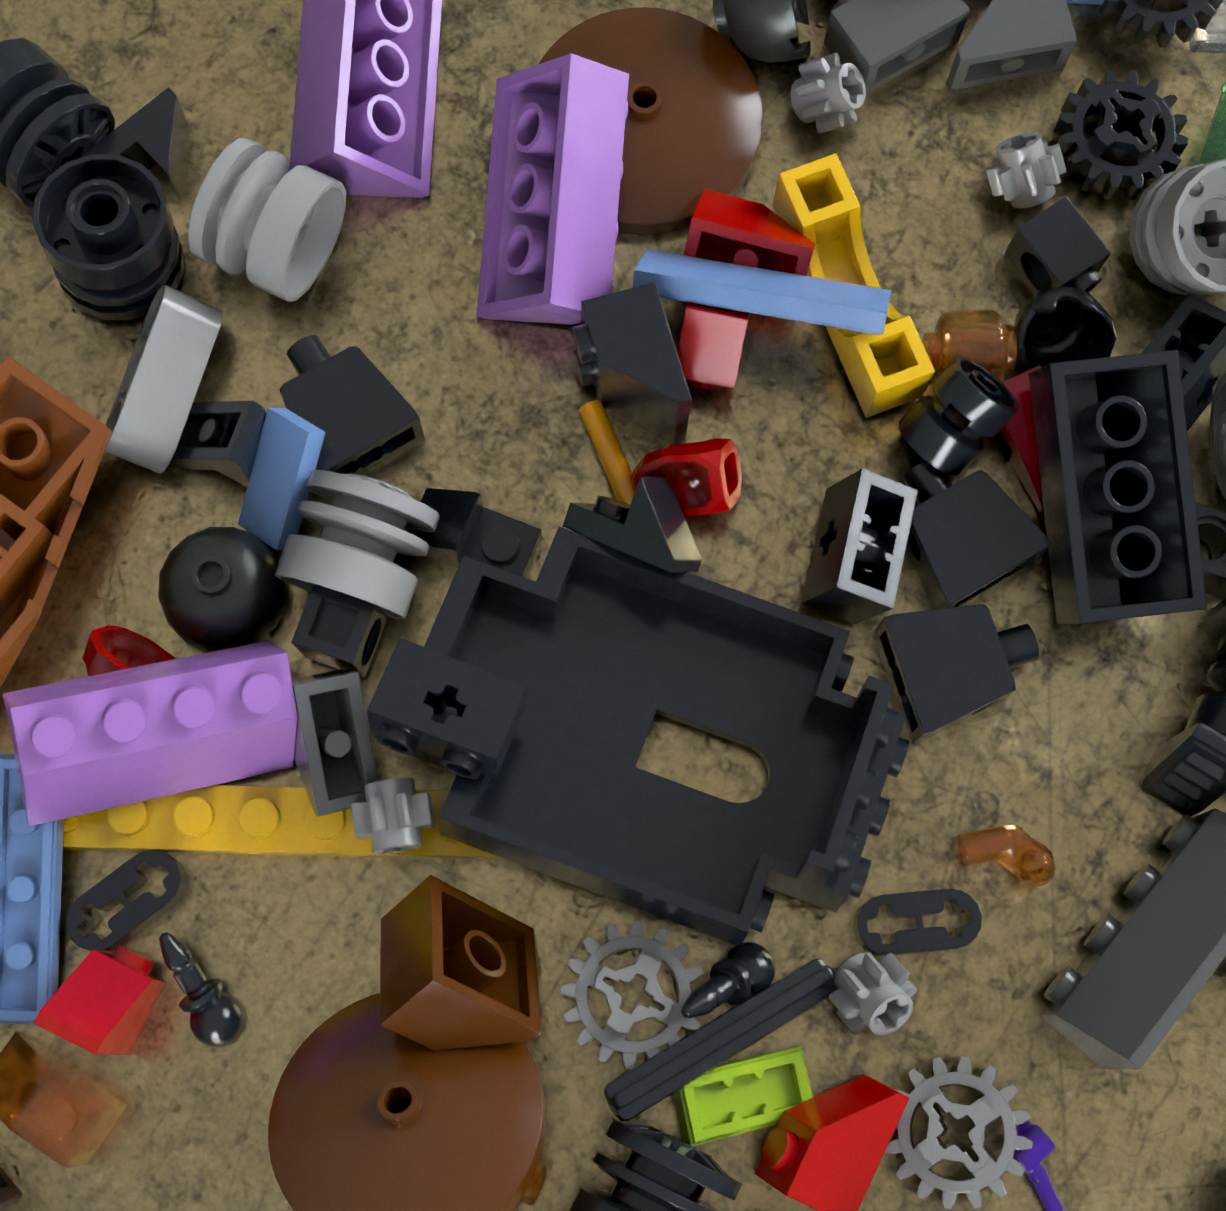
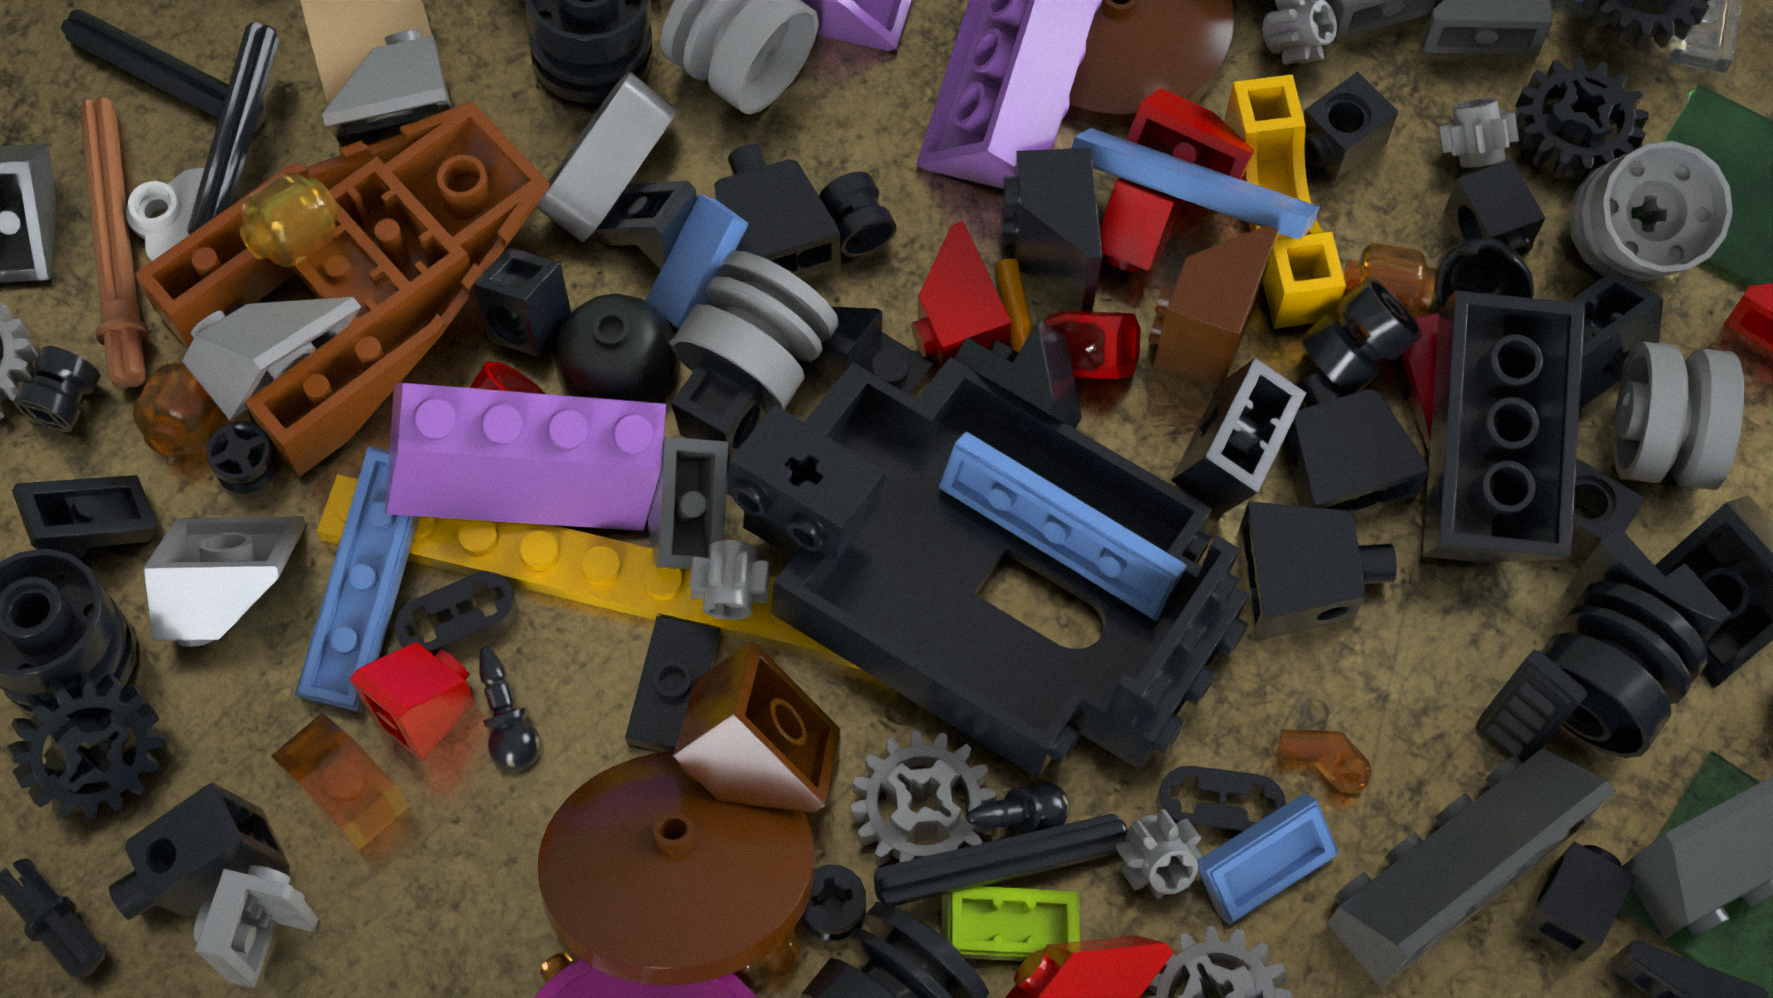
camera: 15 degrees right, 10 degrees down
none -> black brick [473,247,571,357]
none -> black plate [625,616,721,752]
none -> black wheel [800,865,866,944]
none -> black wheel [819,171,897,257]
none -> red slope [911,221,1012,370]
none -> medium blue tile [939,431,1187,621]
none -> reddish brown slope [1148,225,1279,389]
none -> medium blue tile [1197,793,1339,925]
none -> black brick [1303,71,1399,181]

